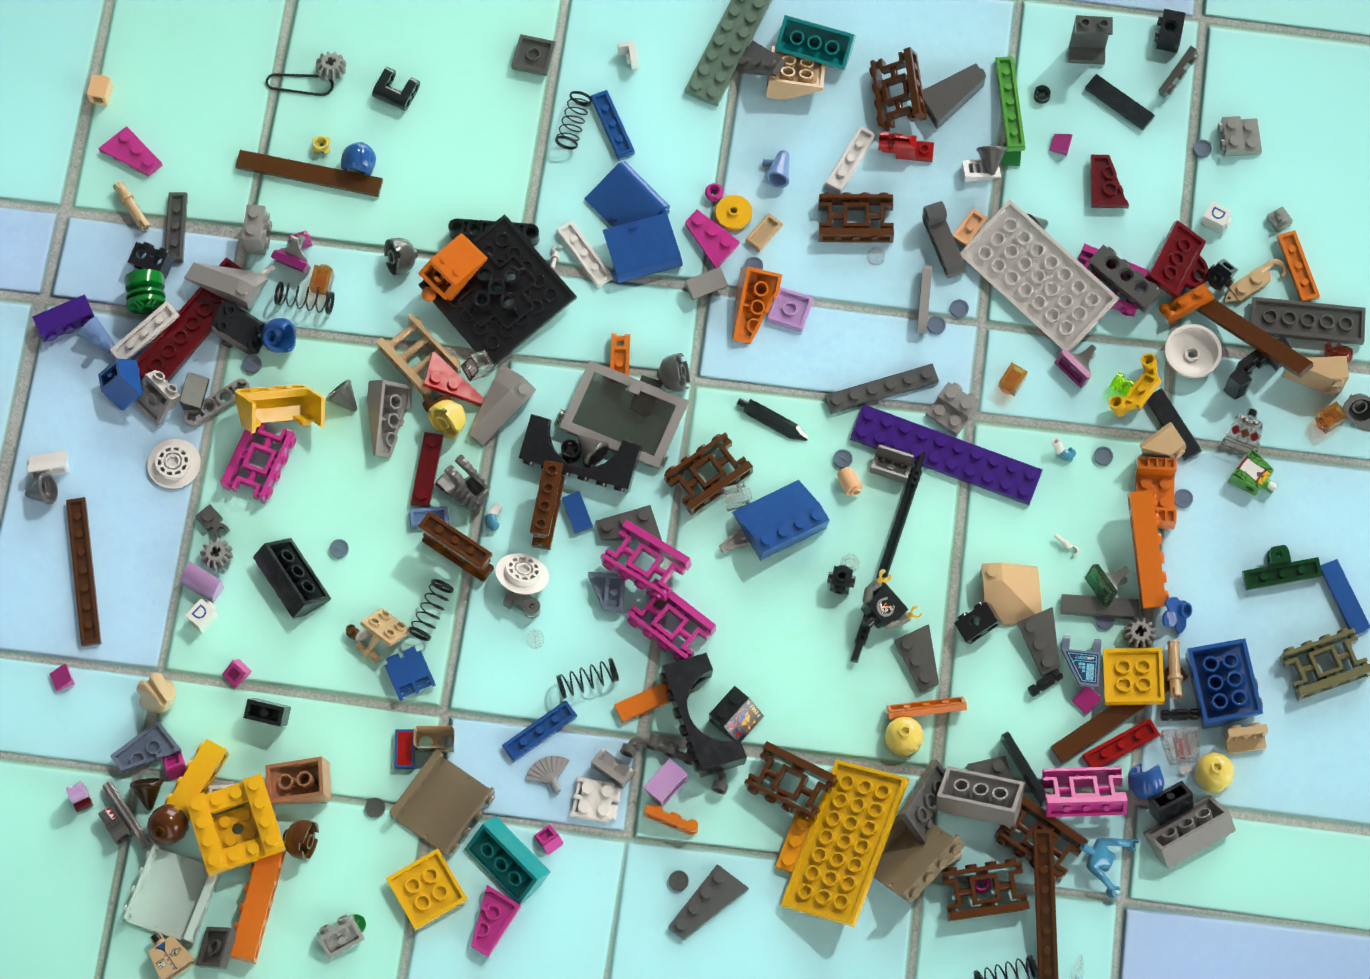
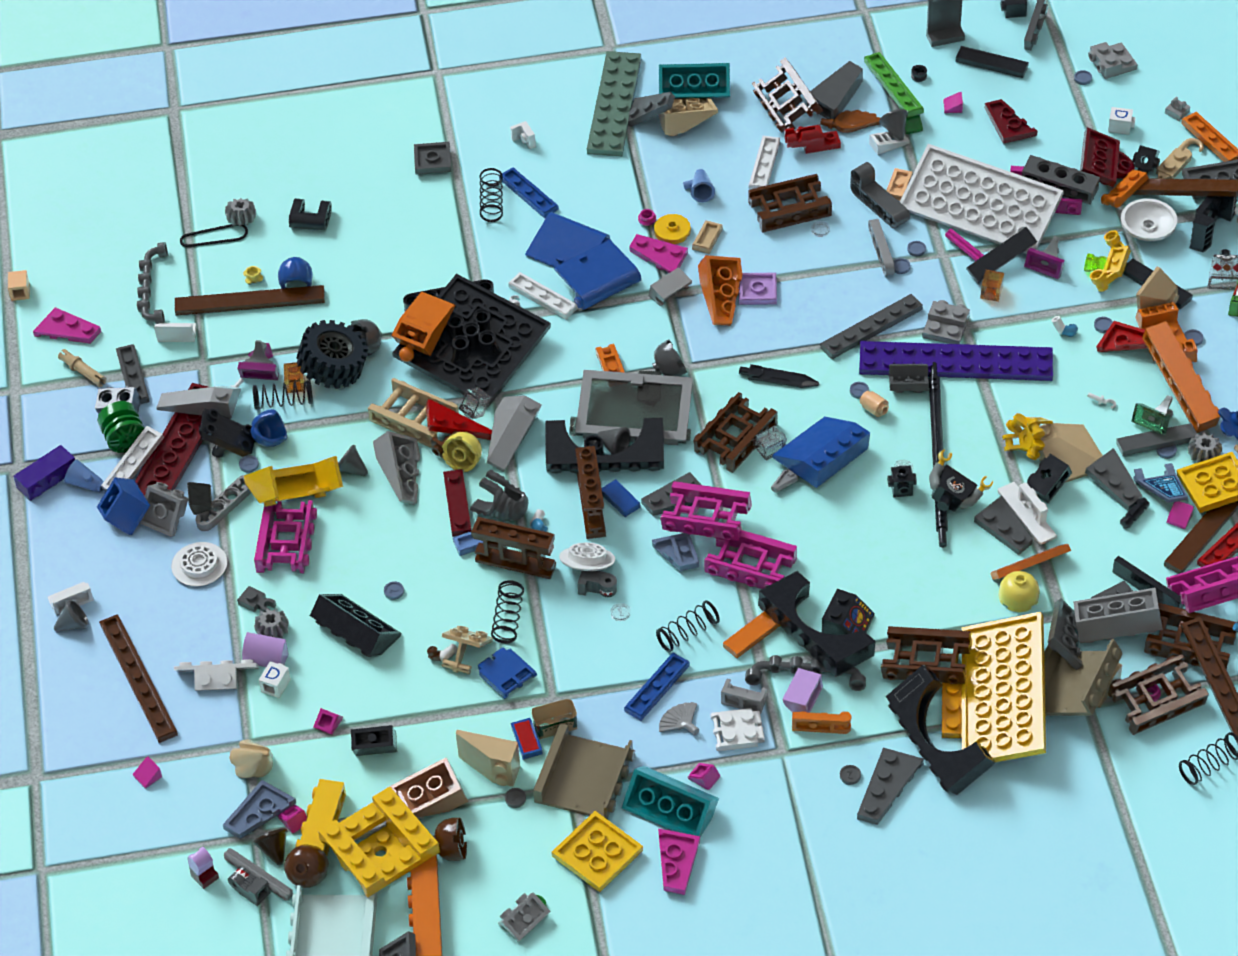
camera: 15 degrees left, 20 degrees down
light grey brick [242,204,272,255] -> none
none -> dark grey bar [137,242,168,324]
none -> white panel [154,323,197,342]
none -> white bracket [174,659,259,691]
none -> black wheel [296,320,368,389]
none -> slope [456,730,520,787]
none -> dark orange animal [820,110,880,133]
none -> black arch [885,665,996,795]
none -> dark pink axle [945,229,984,261]
none -> black tile [966,227,1038,283]
none -> white bracket [998,482,1057,545]
none -> yellow piece [1002,413,1053,460]
none -> red wing [1096,321,1148,352]

